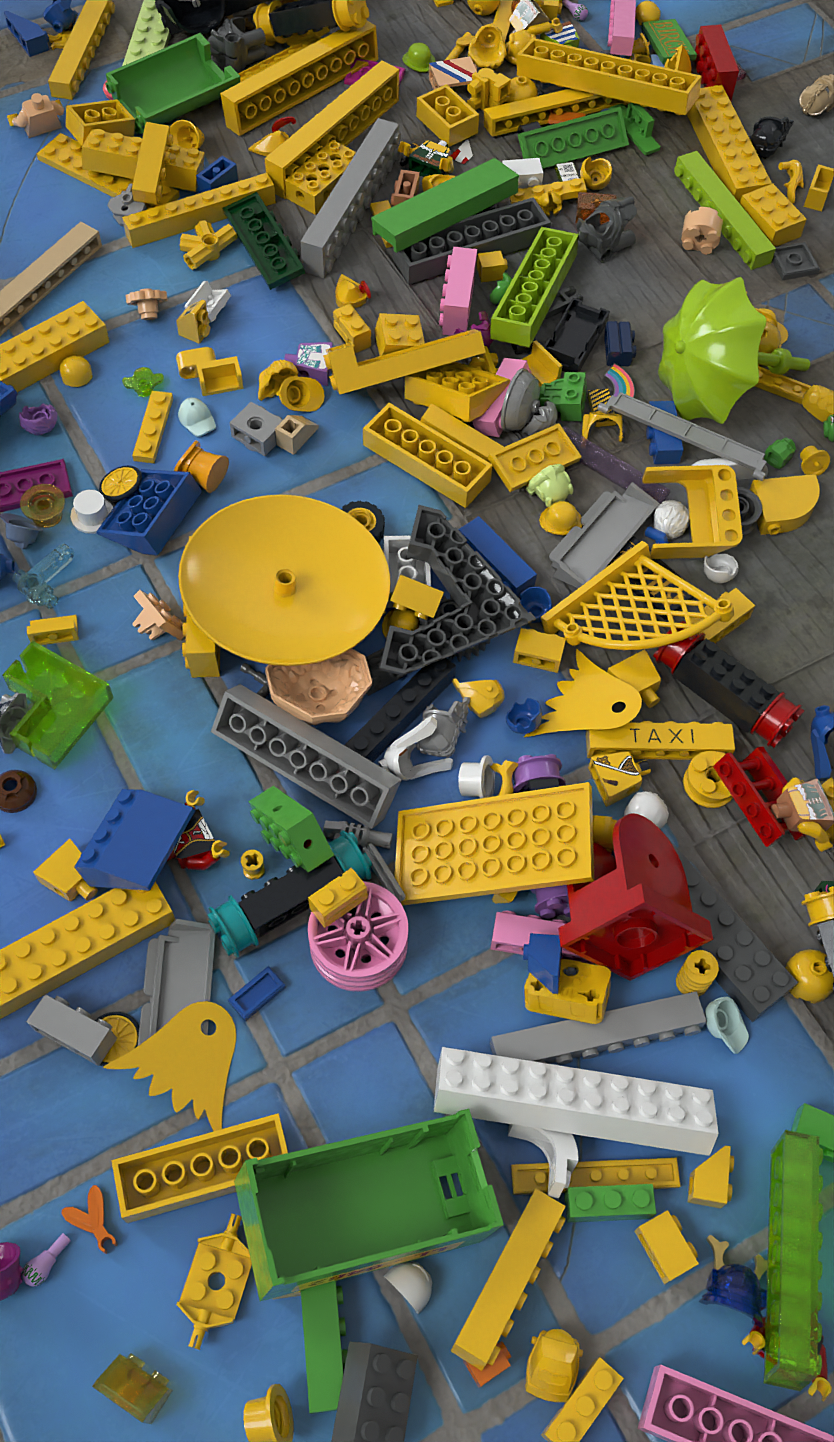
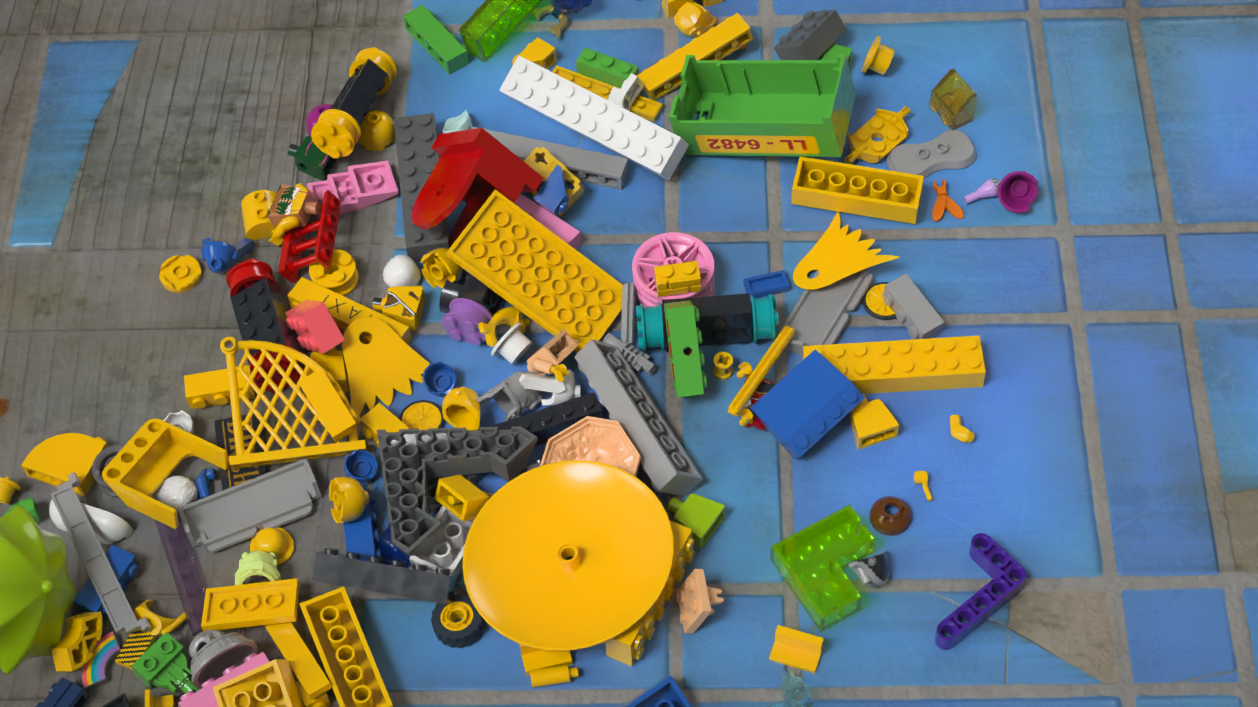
camera: 145 degrees left, 5 degrees down
yellow brick [634,1210,699,1285] -> none
none -> yellow brick [51,612,103,671]
none -> coral brick [285,300,345,354]
none -> yellow brick [299,368,359,443]
none -> bright pink slope [307,161,398,220]
none -> black brick [312,548,457,604]
none -> yellow cylinder [329,477,369,523]
none -> yellow wheel [399,400,445,430]
none -> light nougat torso [527,329,589,382]
none -> lime torso [667,493,725,549]
none -> yellow axle [728,326,795,416]
none -> light grey plate [887,130,977,179]

